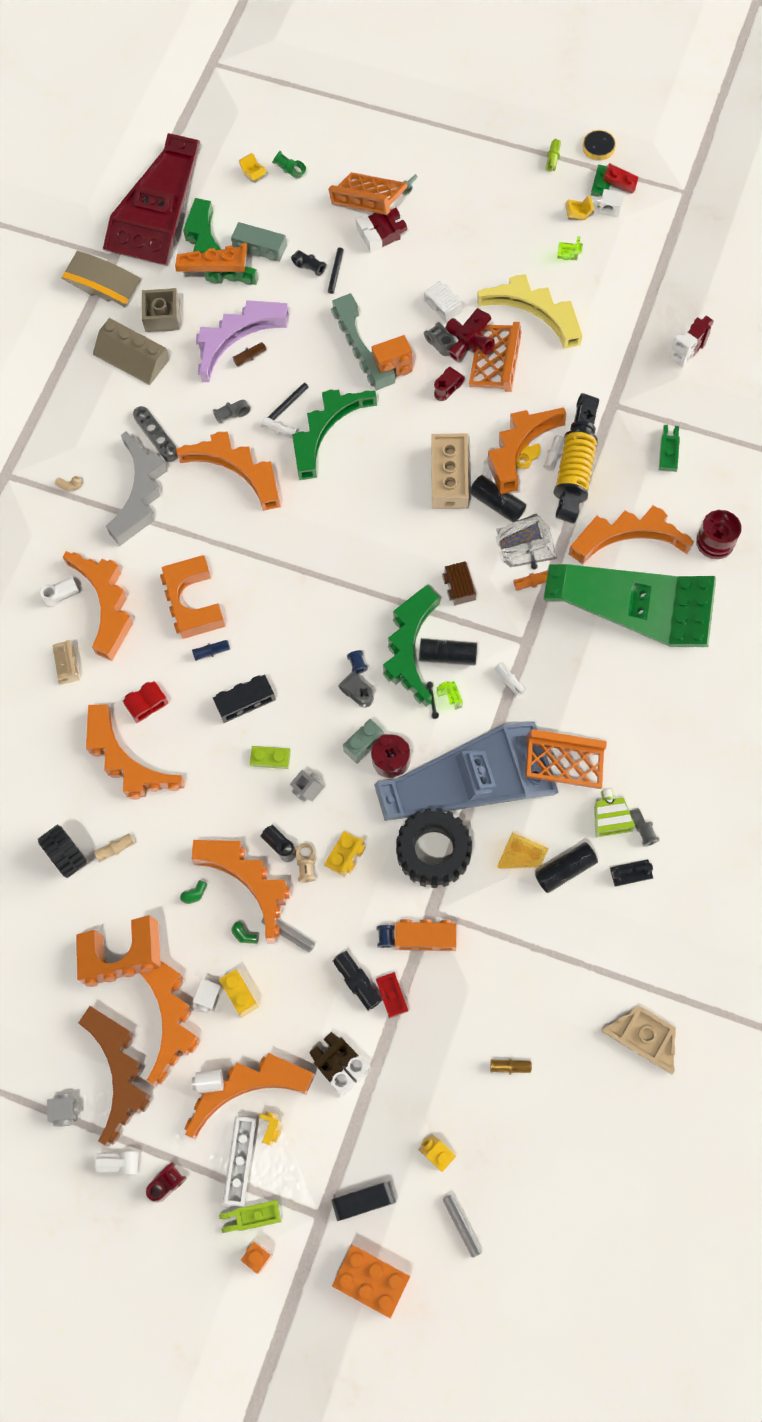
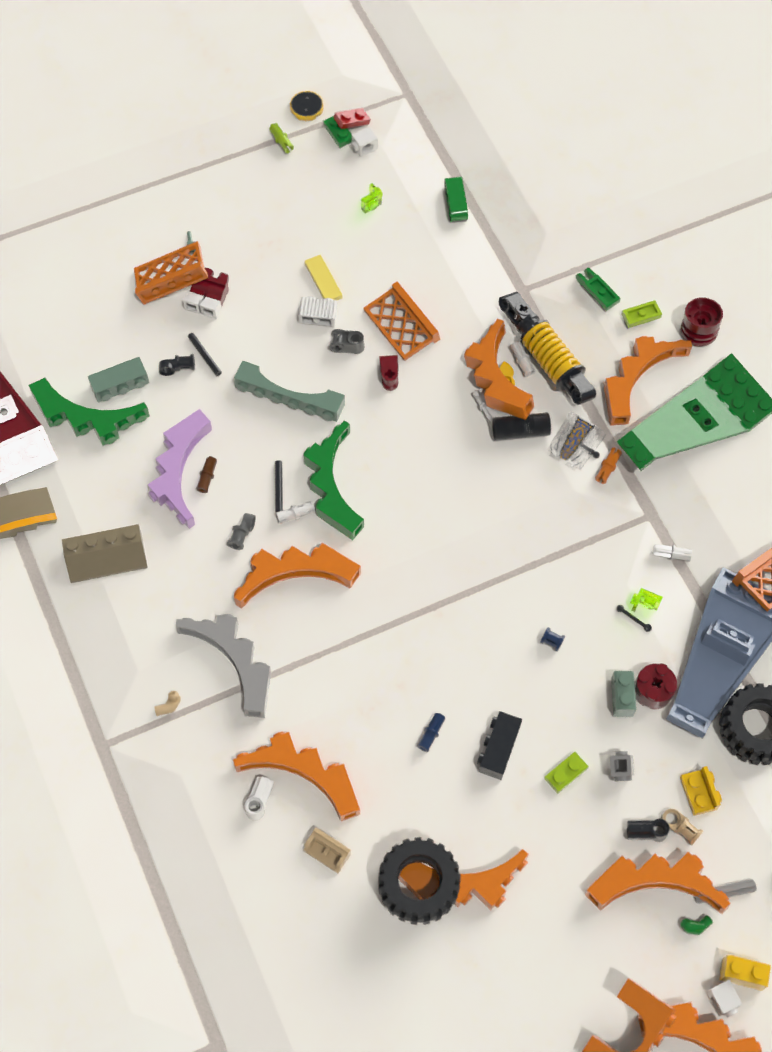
camera: 50 degrees left, 5 degrees down
black tyre [38,824,87,878] -> none
tan pin [94,833,135,863] -> none
red brick [122,681,168,723] -> none
dark grey beam [133,406,178,462] -> none
dark tan brick [142,288,180,332] -> none
orange arch [160,555,226,639] -> none
orange wing [175,243,247,272] -> none
green arm [180,880,208,904] -> none
yellow bracket [239,153,266,181] -> none
green connector [272,150,306,178] -> none
dark grey piece [338,672,374,708] -> none
orange brick [371,335,413,377] -> none
green arch [383,585,440,707] -> none
black piece [419,638,477,666] -> none
tan brick [431,433,469,509] -> none
reddish brown brick [442,561,476,606] -> none
dark red brick [445,308,495,362] -> none
light yellow arch [477,274,582,349] -> none
yellow bracket [565,196,594,220] -> none
hips [669,315,714,368] -> none
none -> light yellow tile [304,254,343,301]
none -> black tyre [378,837,461,925]
none -> green beam [444,176,468,222]
none -> lime plate [621,300,662,328]

